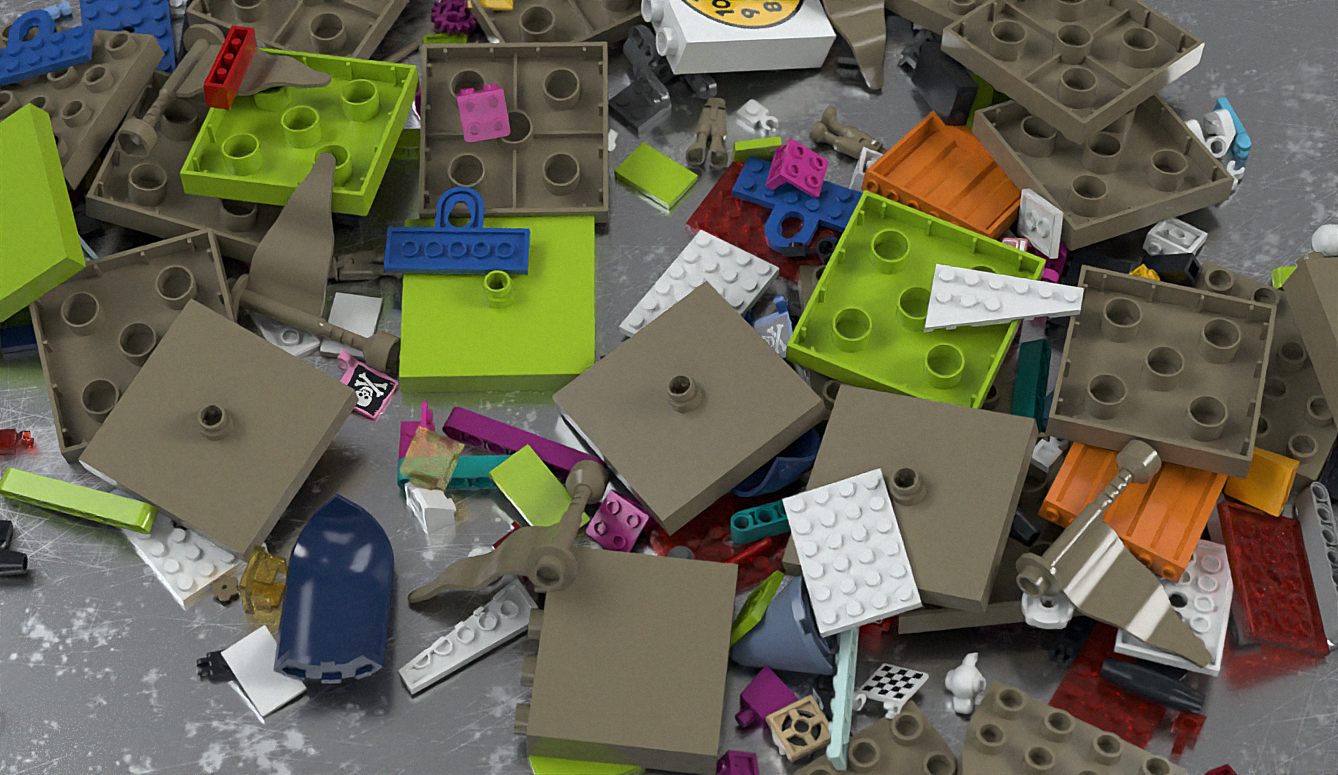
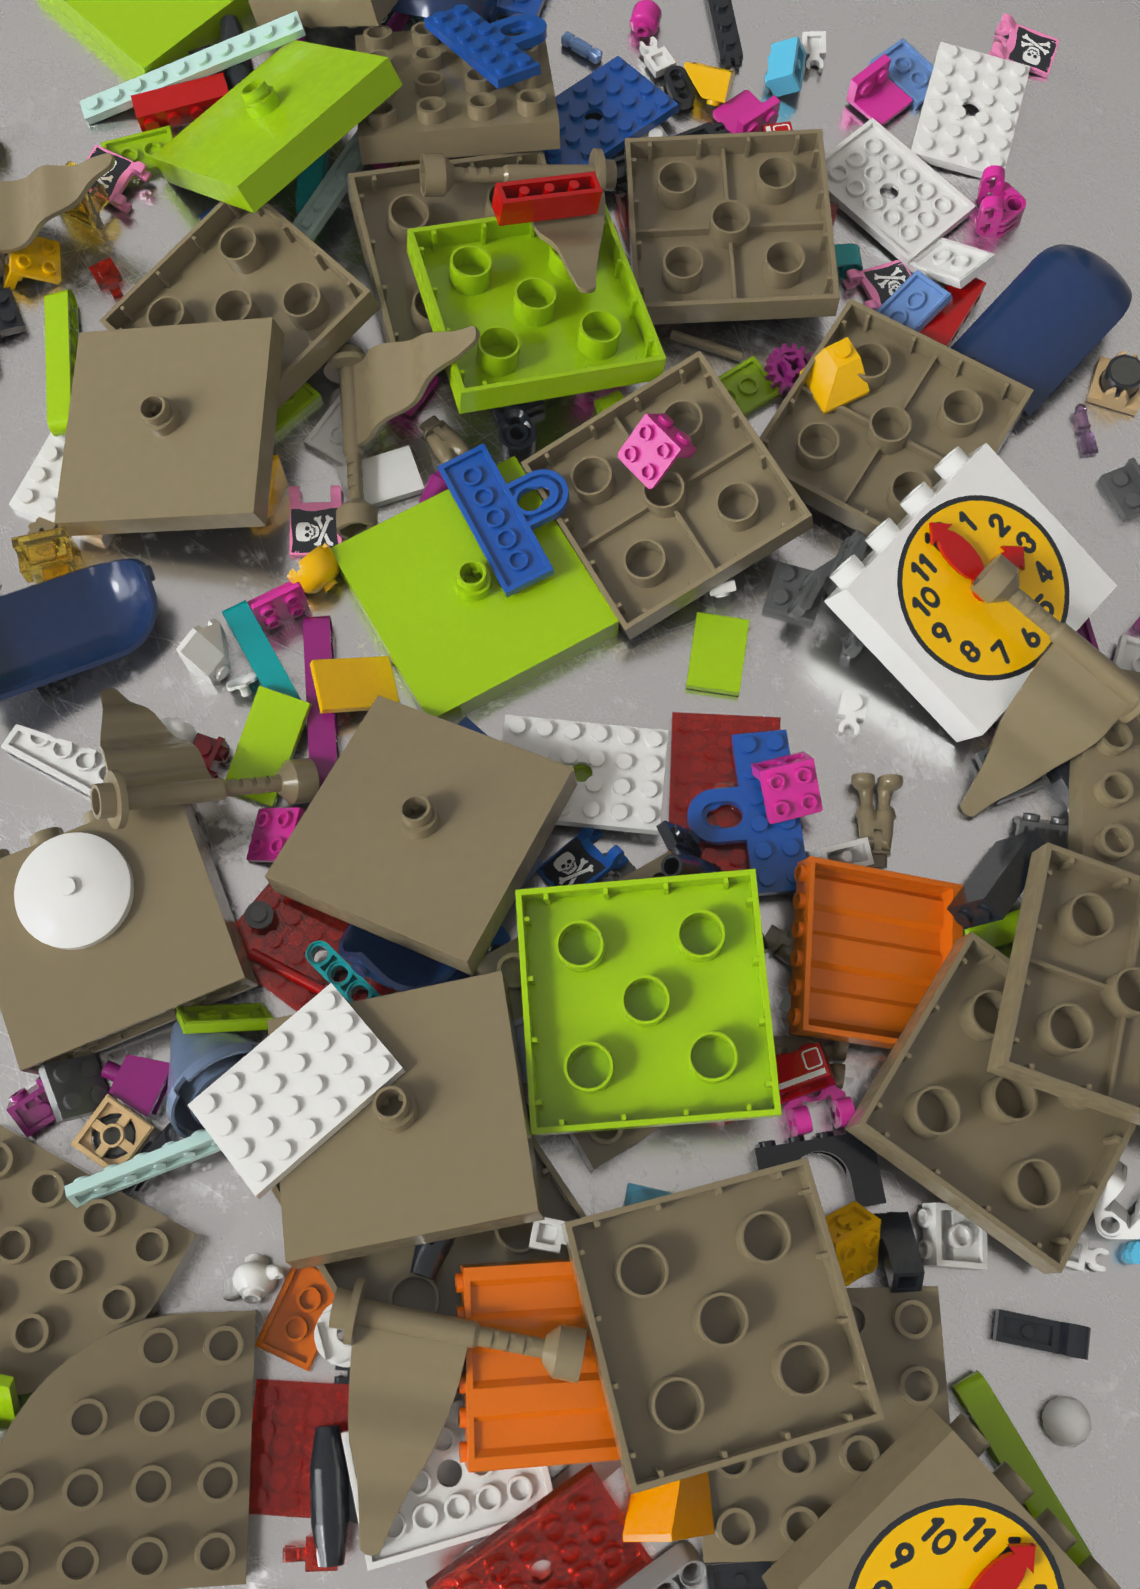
camera: 60 degrees right, 15 degrees up
clear yellow panel [399,425,464,492] -> none
dark tan piece [685,97,729,168] -> none
lime tile [732,136,782,165] -> none
white flag [852,664,929,719] -> none
white wing [924,264,1084,332] -> none
teal beam [1011,338,1051,433] -> none
white tile [1017,188,1063,259] -> none
none -> white dish [14,832,134,950]
none -> dark grey plate [38,1053,110,1124]
none -> white plant [226,672,258,697]
none -> orange tile [255,1266,335,1371]
none -> yellow cylinder [287,542,340,594]
none -> yellow tile [310,656,400,714]
none -> magenta cone [418,470,448,503]
none -> black piece [498,406,537,465]
none -> black plate [993,1309,1091,1360]

